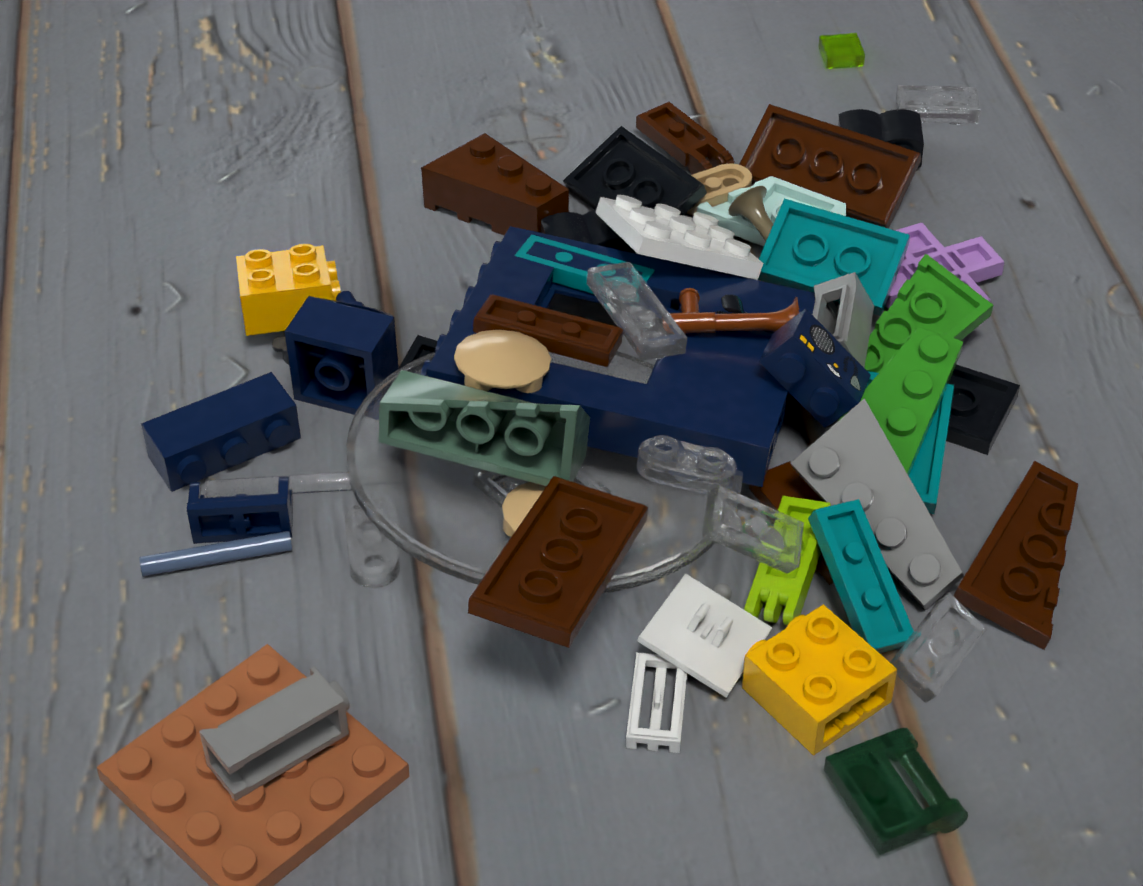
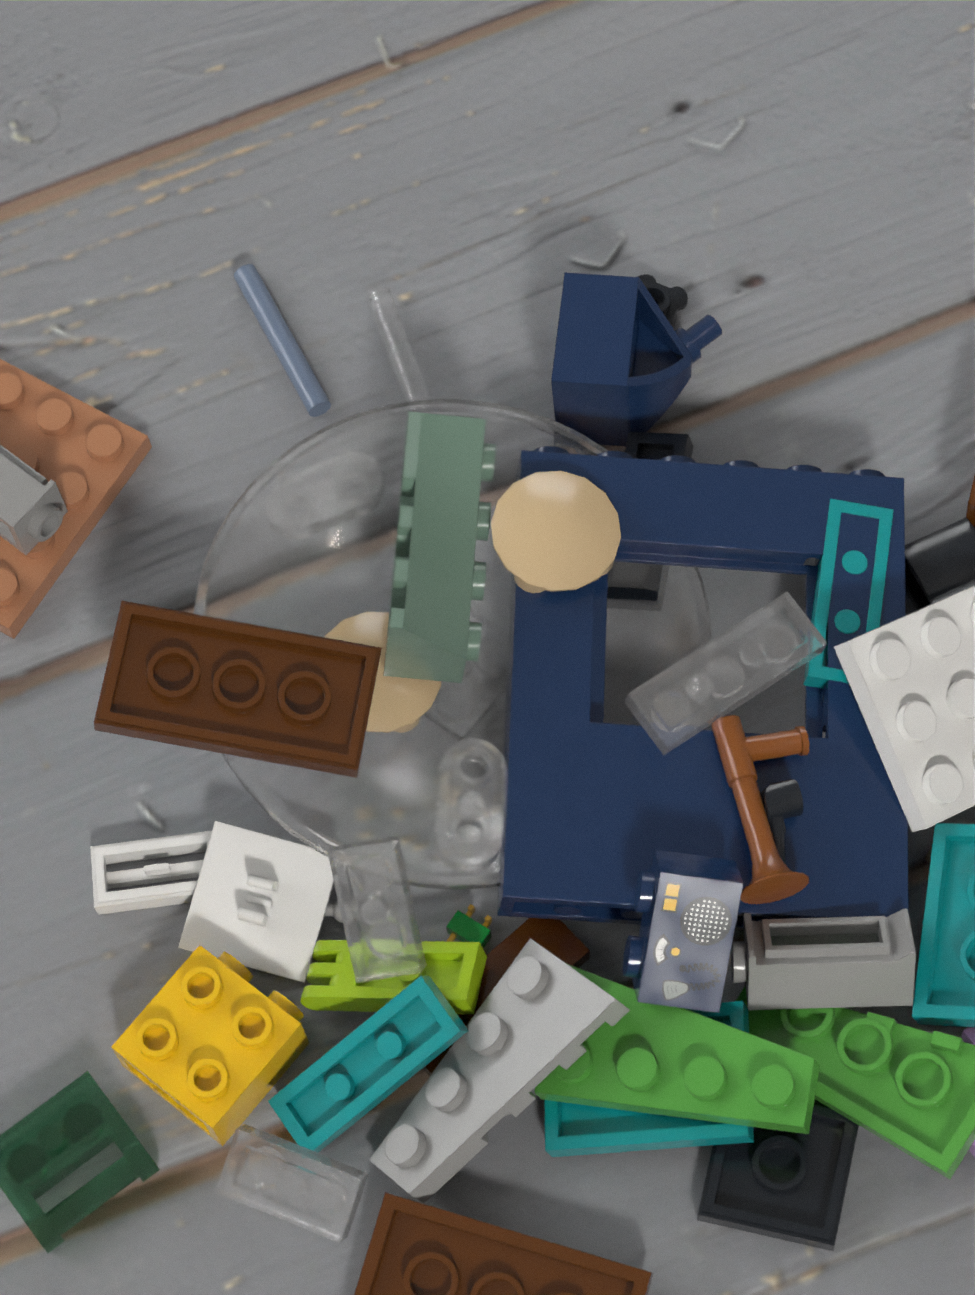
camera: 85 degrees right, 20 degrees up
dark blue brick [141,372,301,492] -> none
dark blue hinge [187,476,293,544] -> none
yellow brick [236,244,341,336] -> none
reddish brown tile [473,294,624,368] -> none

